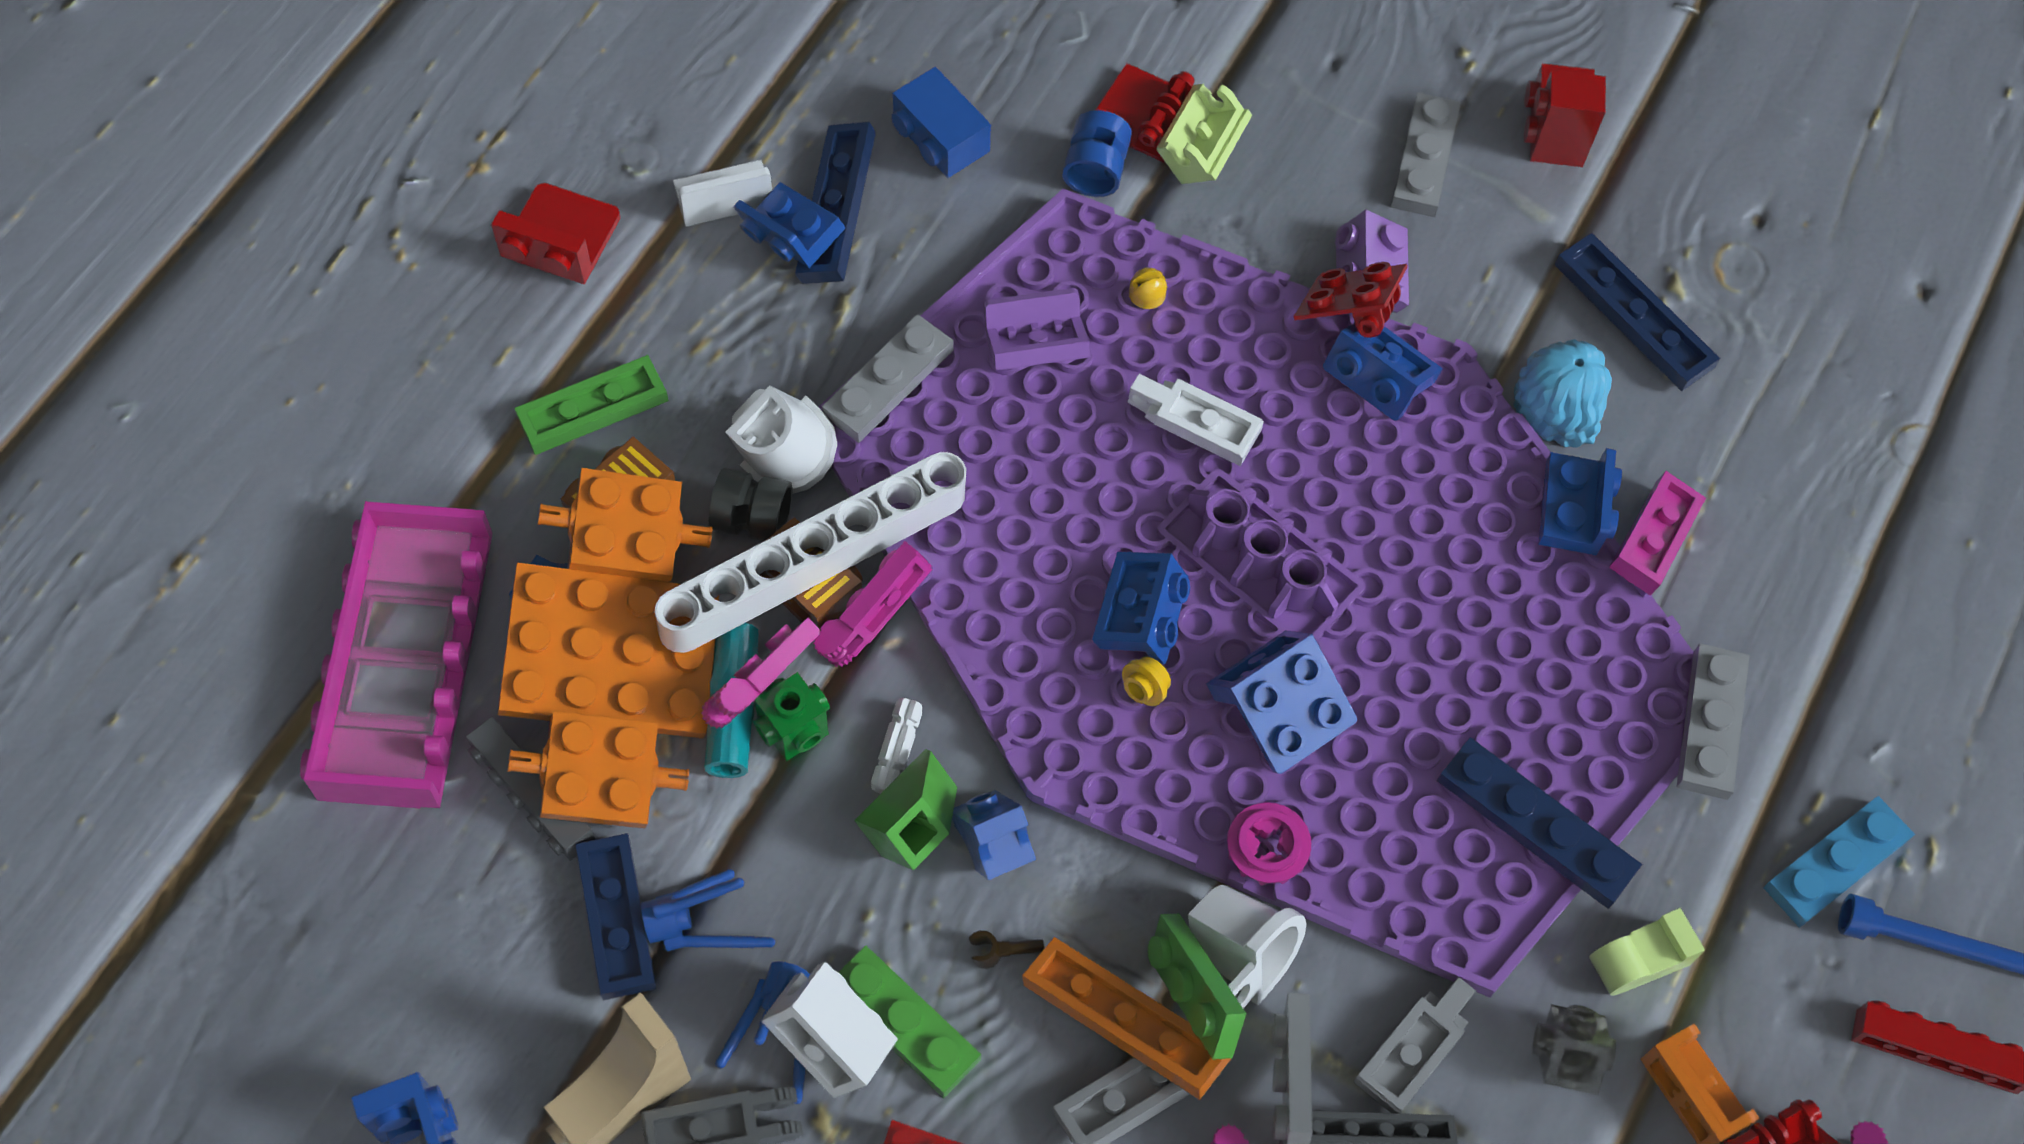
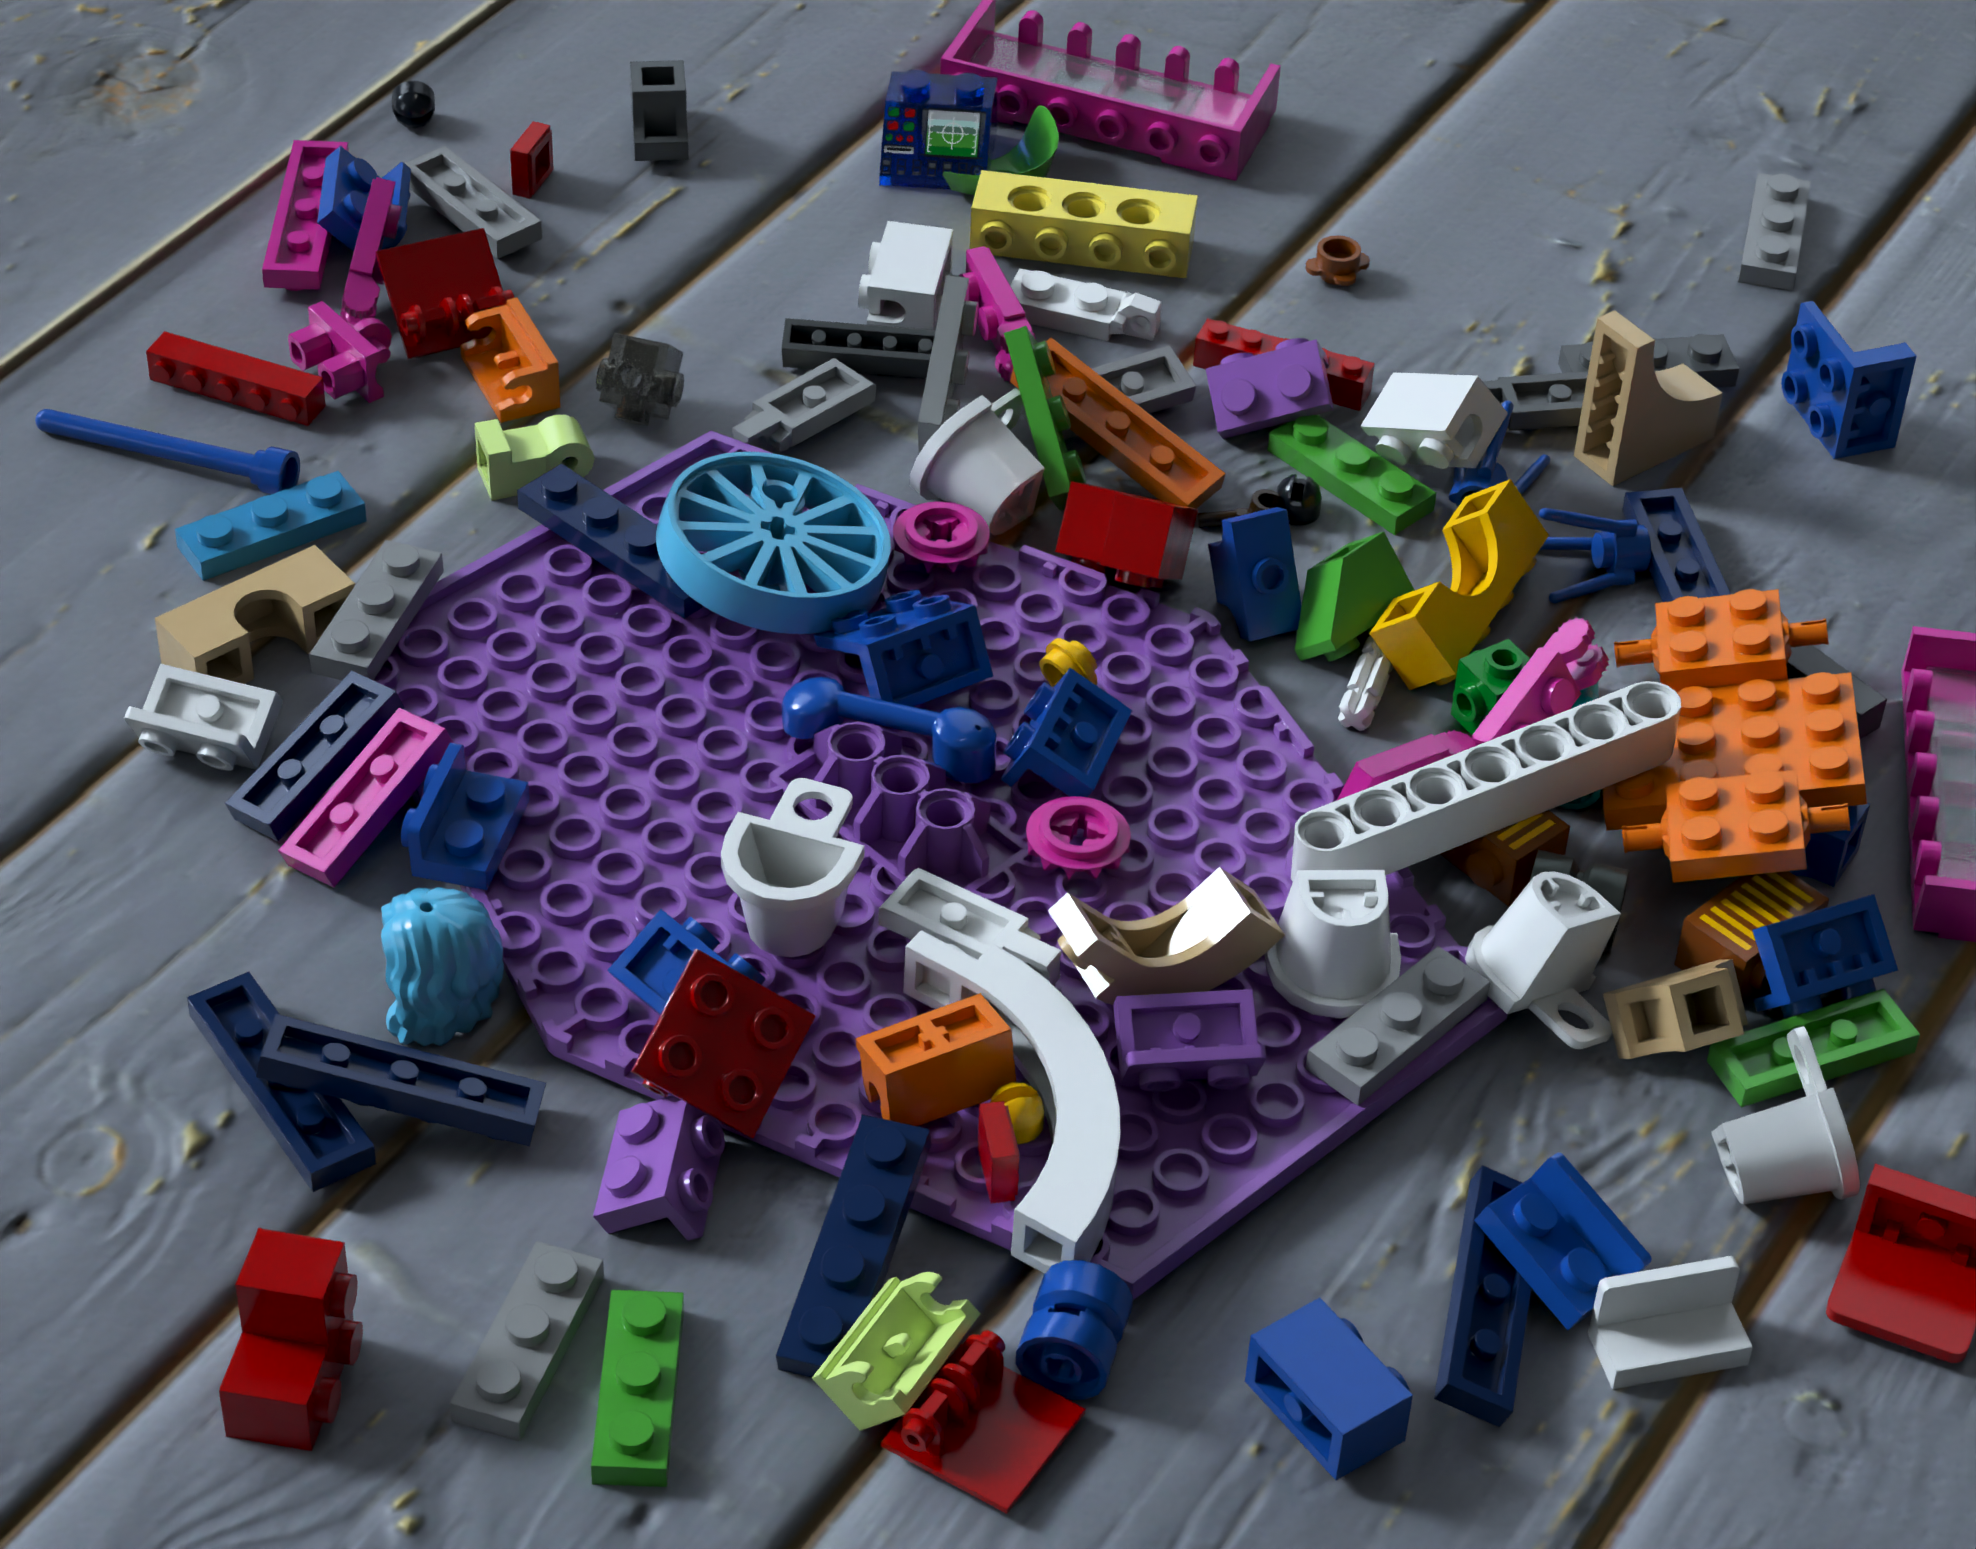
camera: 175 degrees left, 20 degrees down
none -> white bracket [124,664,283,771]
none -> tan arch [155,545,355,684]
none -> dark blue plate [225,671,405,841]
none -> dark blue plate [256,1014,546,1147]
none -> dark pink hips [288,301,392,403]
none -> bright green plate [591,1290,684,1487]
none -> medium azure piece [656,452,891,634]
none -> white container [721,778,864,957]
none -> dark blue plate [776,1114,931,1378]
none -> blue piece [782,677,997,783]
none -> orange hinge [855,993,1016,1126]
none -> white arch [903,930,1120,1274]
none -> red tile [978,1101,1020,1204]
none -> dark pink gear [1026,796,1131,879]
none -> tan arch [1048,867,1285,1005]
none -> red brick [1055,481,1198,588]
none -> medium lavender bracket [1205,338,1334,439]
none -> white container [1264,870,1401,1019]
none -> black hinge [1276,474,1322,526]
none -> yellow arch [1369,479,1549,690]
none -> tan brick [1603,959,1748,1059]
none -> white container [1711,1026,1860,1204]
none -> blue bracket [1752,894,1898,1018]

